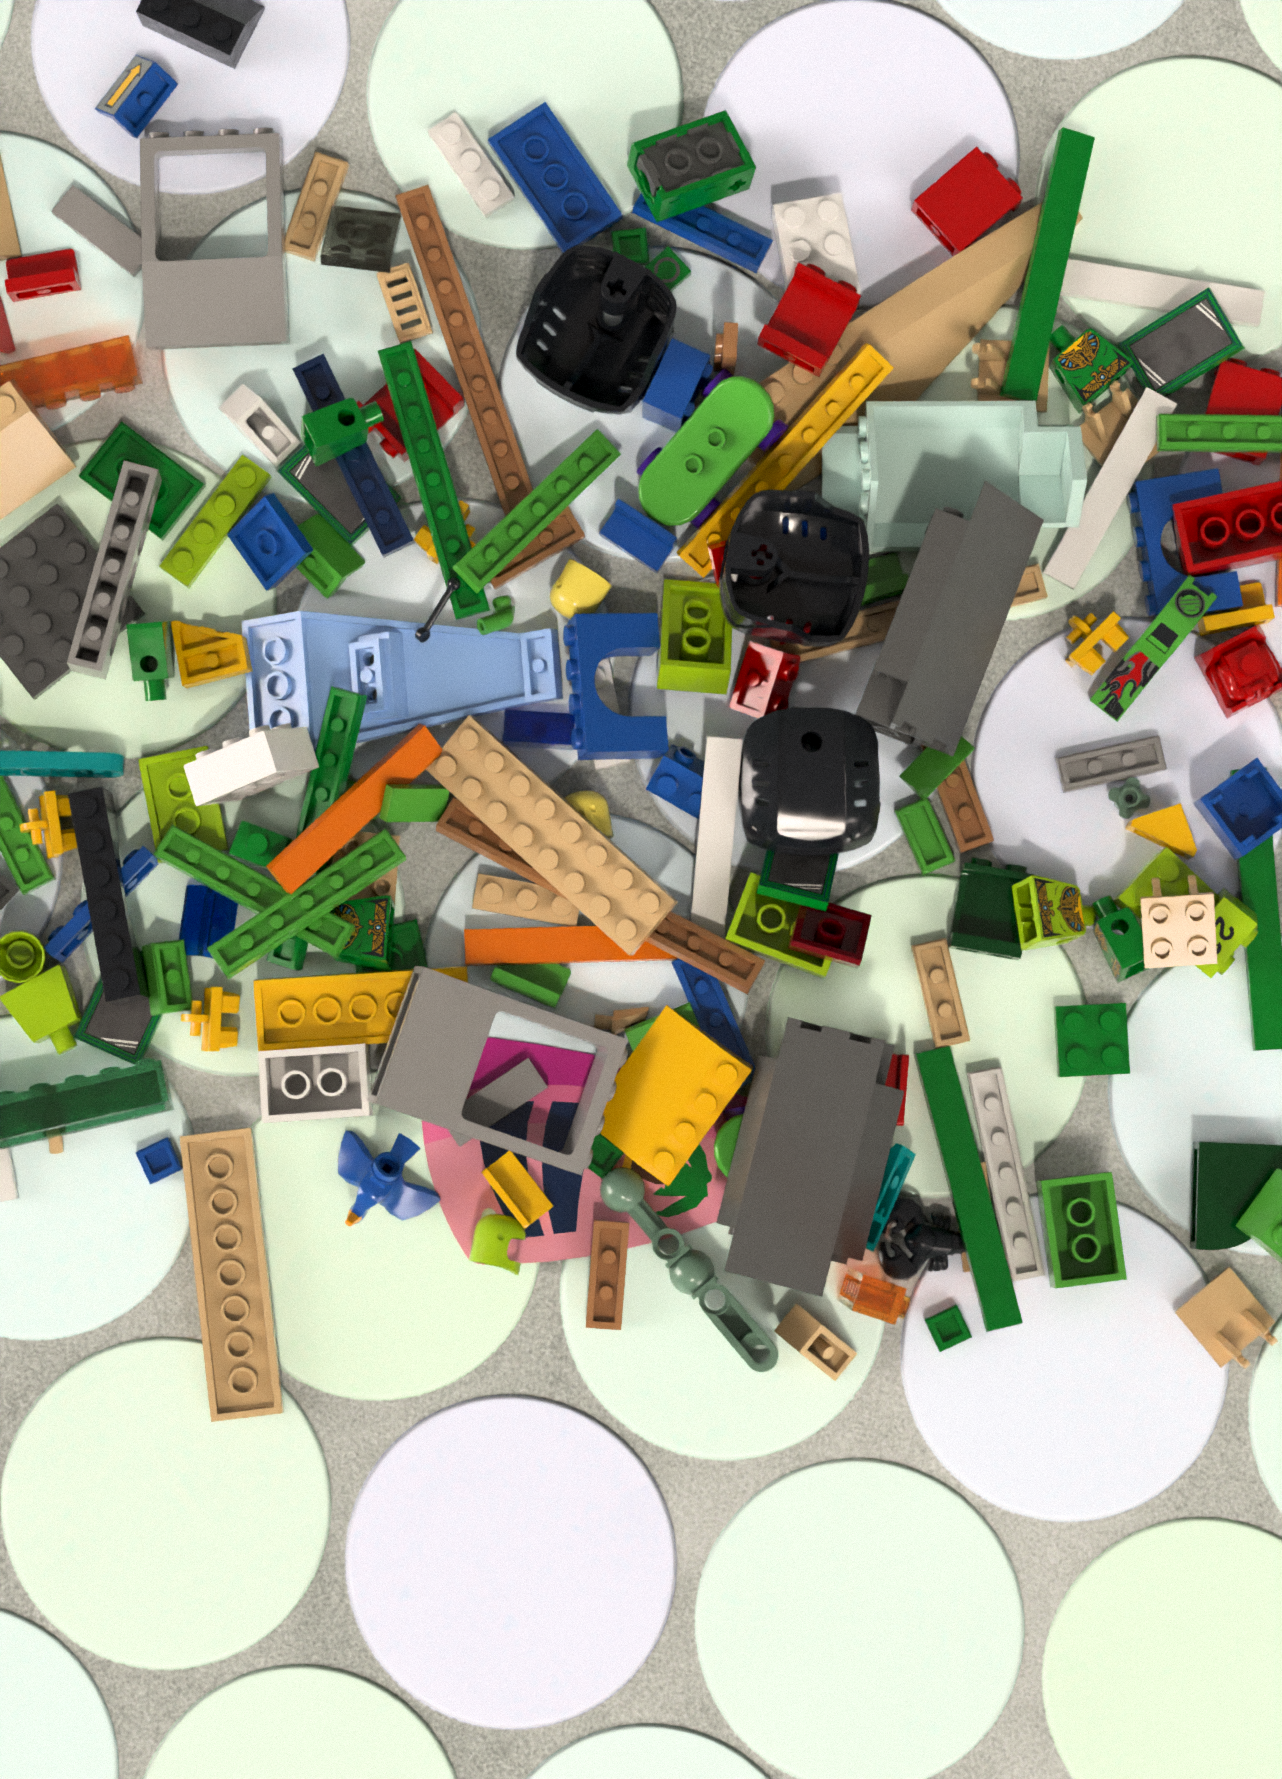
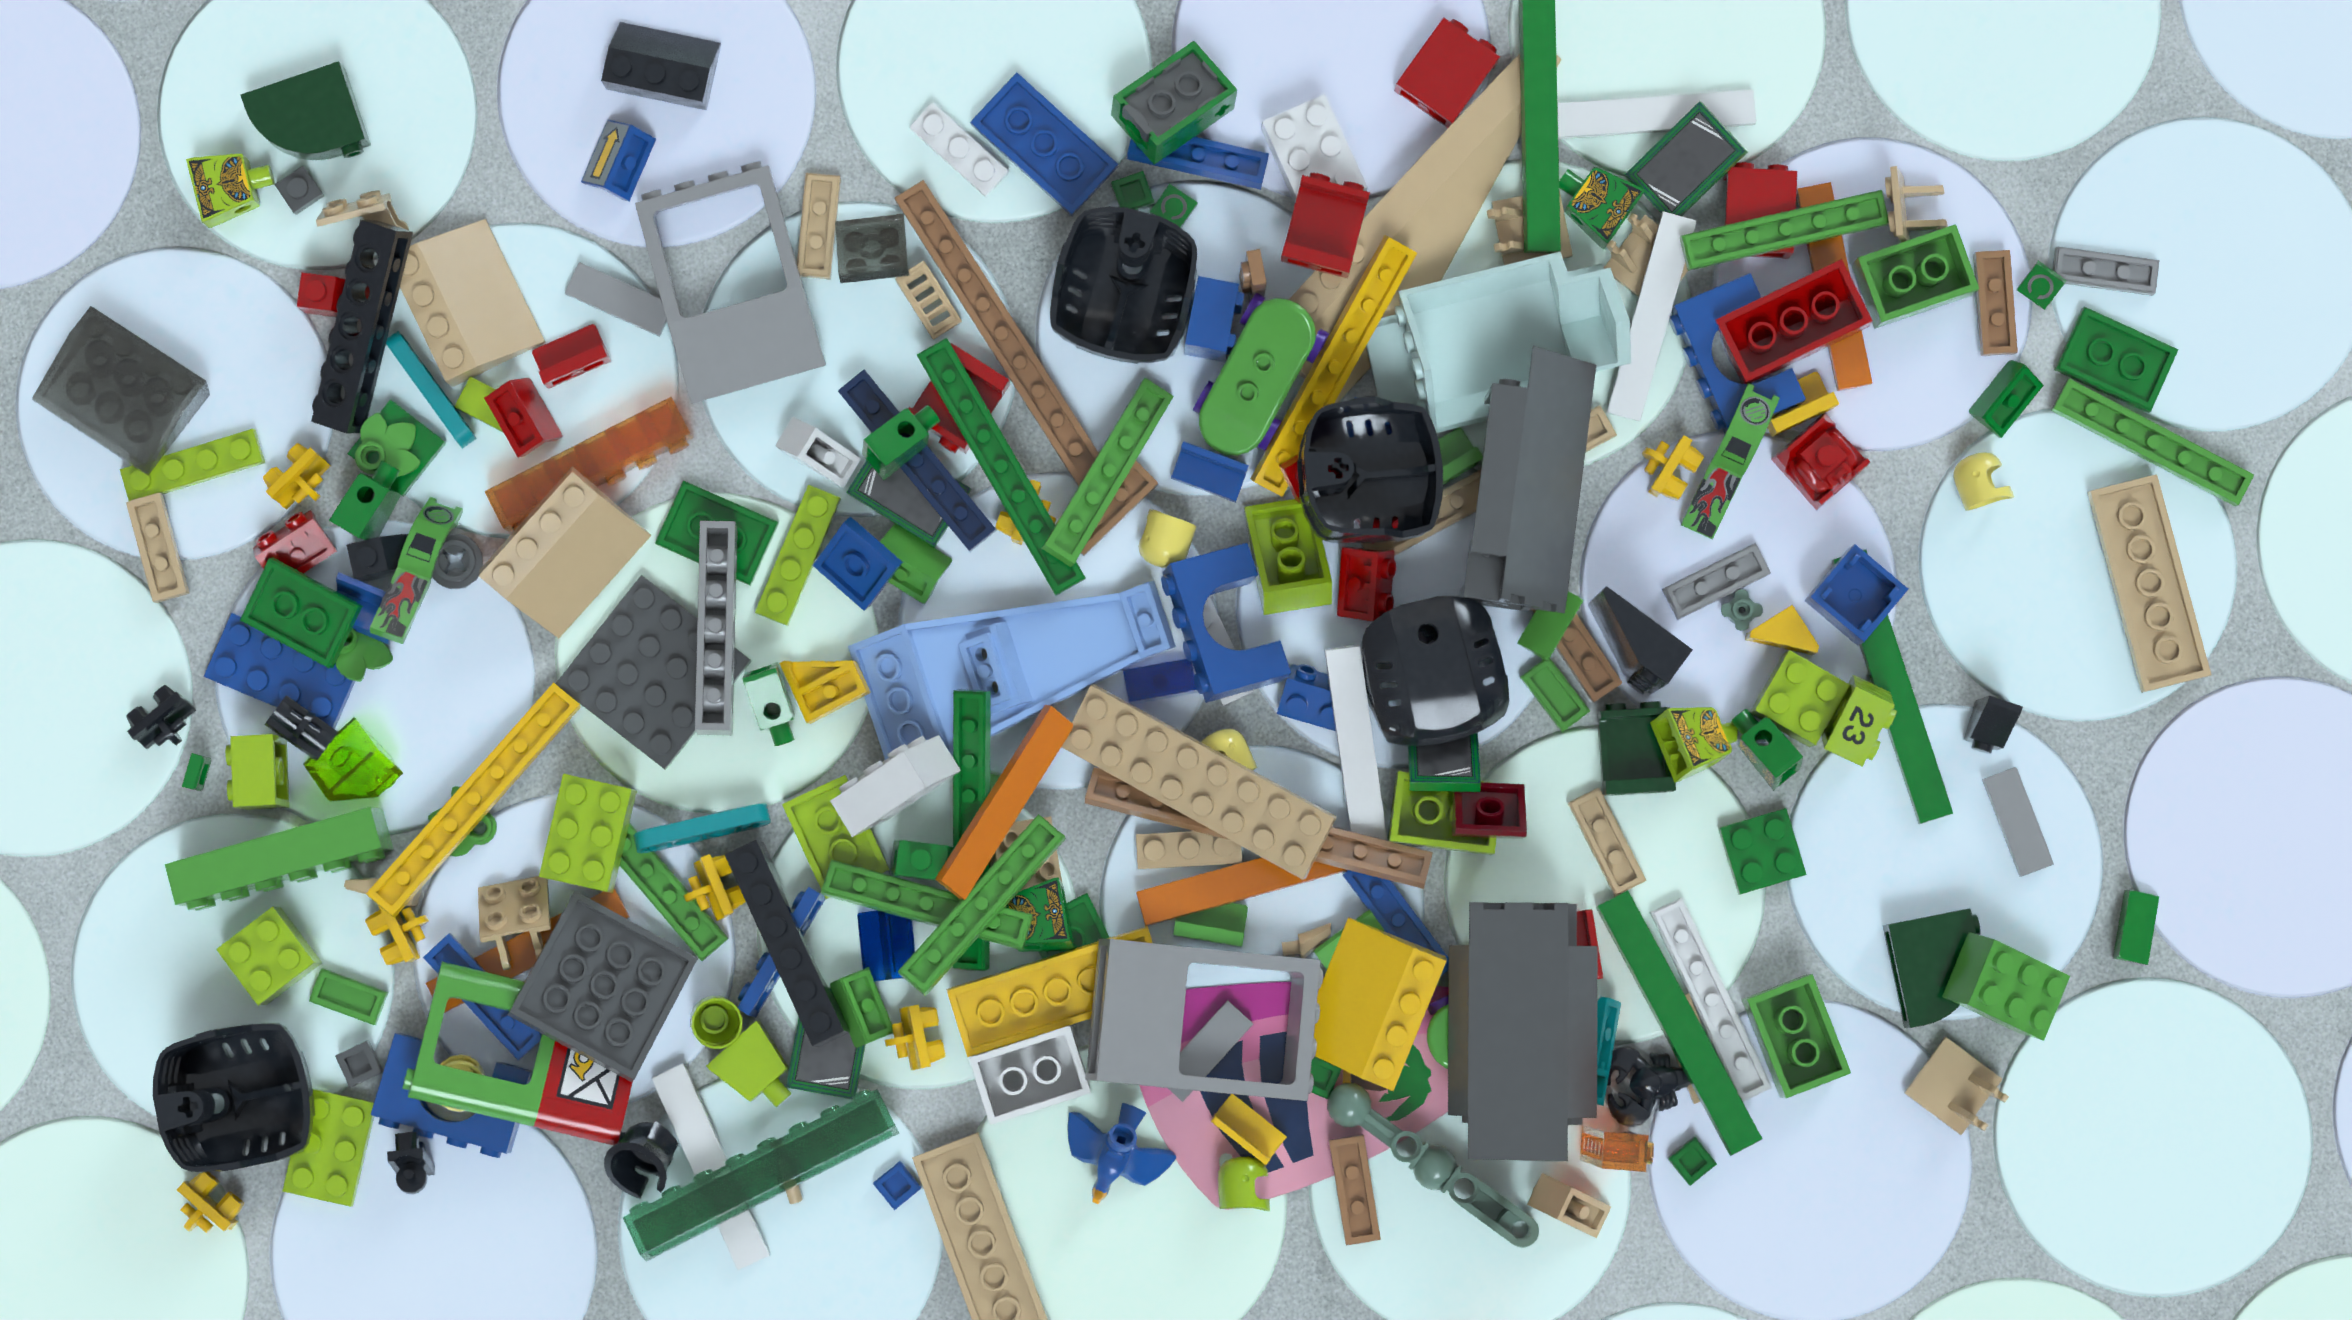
camera: 15 degrees left, 0 degrees up
bright green tile [379,784,449,822] -> none
black hinge [415,577,461,643] -> none
bright green arm [477,595,516,635] -> none
plate [1140,875,1217,968] -> none
none -> black slope [1588,586,1693,695]

